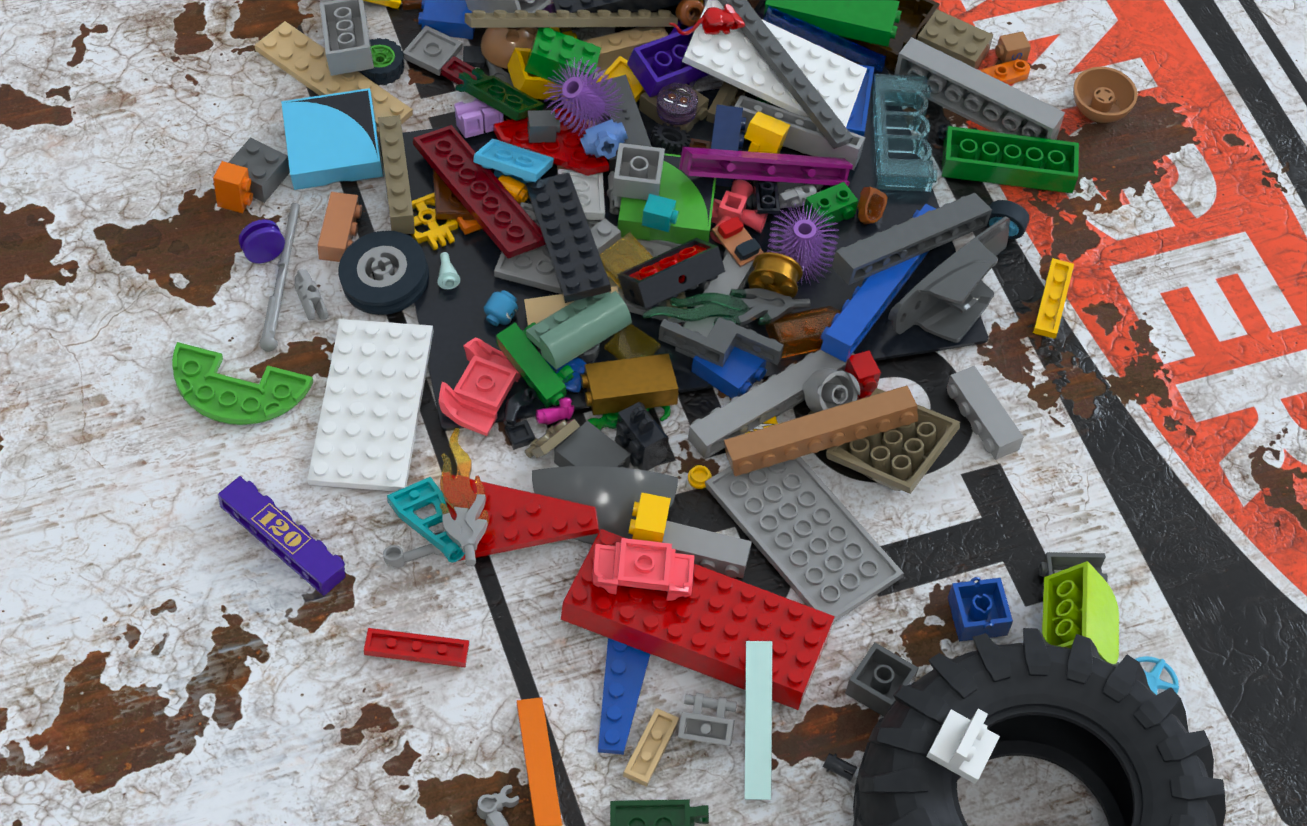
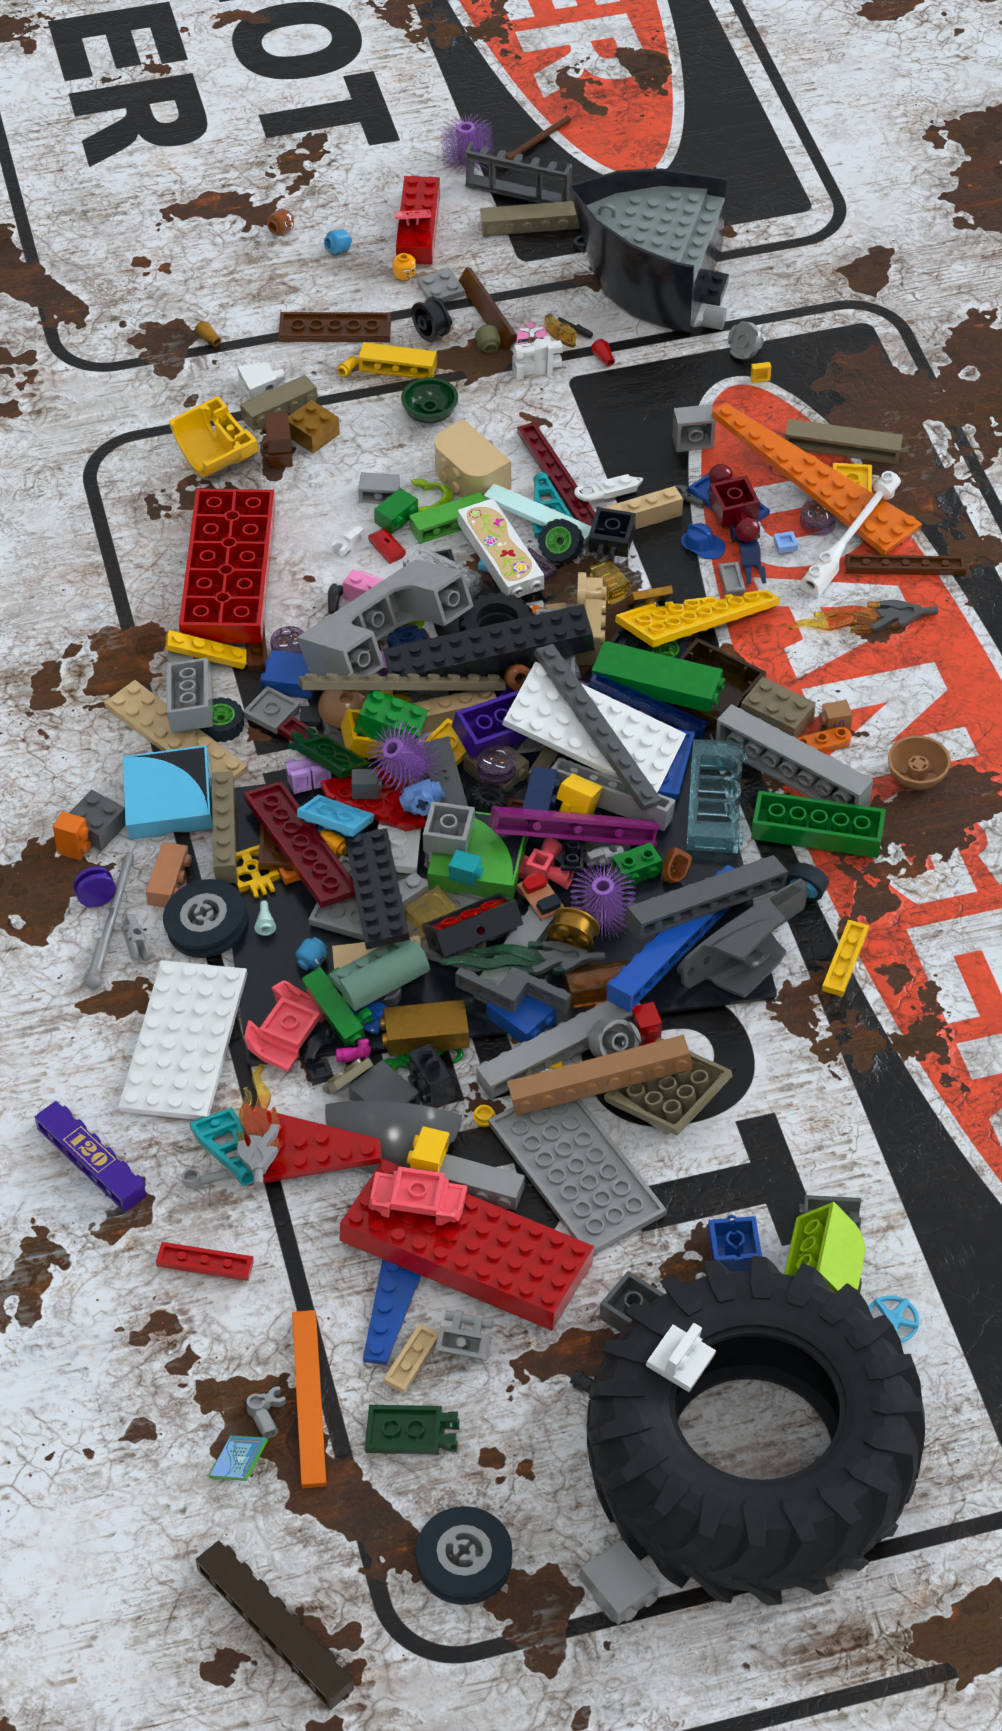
camera: 10 degrees right, 5 degrees down
bright green plate [172,342,313,425] -> none
clear yellow piece [604,324,661,360] -> none
red animal [669,4,745,35] -> none
light aqua tile [745,641,773,800] -> none
light grey brick [947,365,1024,460] -> none

